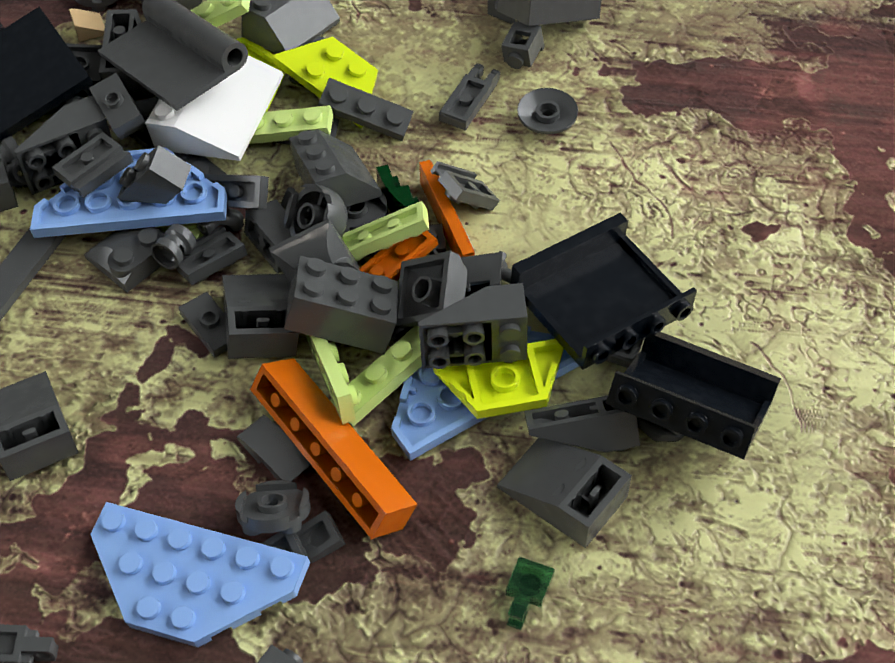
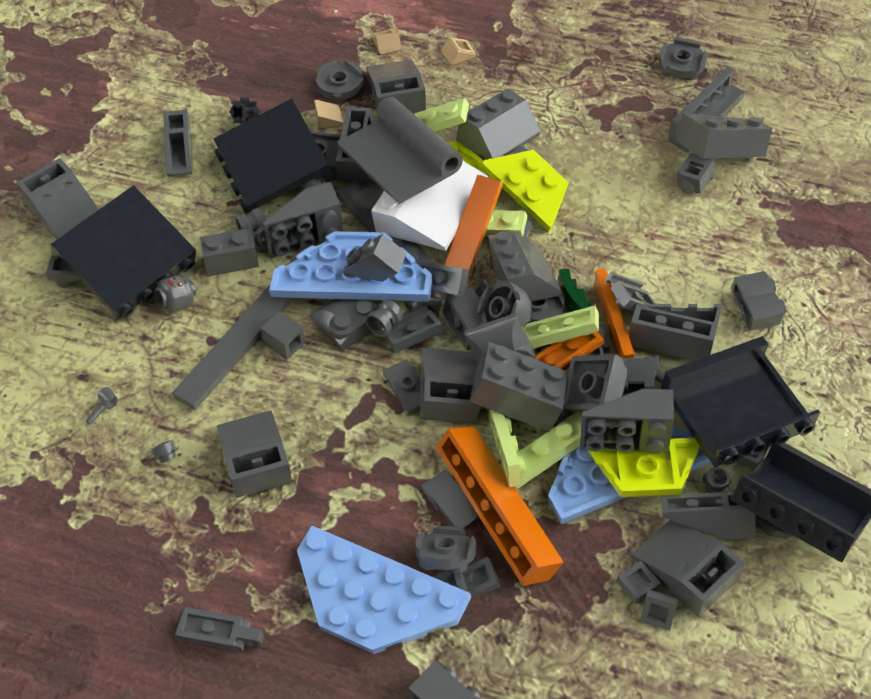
camera: 10 degrees right, 0 degrees up
dark grey plate [52,132,134,198] -> none
dark grey brick [89,73,146,140] -> none
dark grey plate [318,78,414,141] -> none
dark grey hinge [439,63,500,131] -> none
clear green plate [506,556,555,630] -> none
dark grey dish [517,88,578,134] -> none
none -> dark grey brick [260,311,305,360]
none -> orange tile [445,174,503,280]
none -> dark grey plate [617,560,661,604]
none -> dark grey wedge [629,304,723,361]
none -> dark grey tile [640,590,678,630]
none -> dark grey plate [702,467,732,493]
none -> dark grey brick [731,271,786,331]

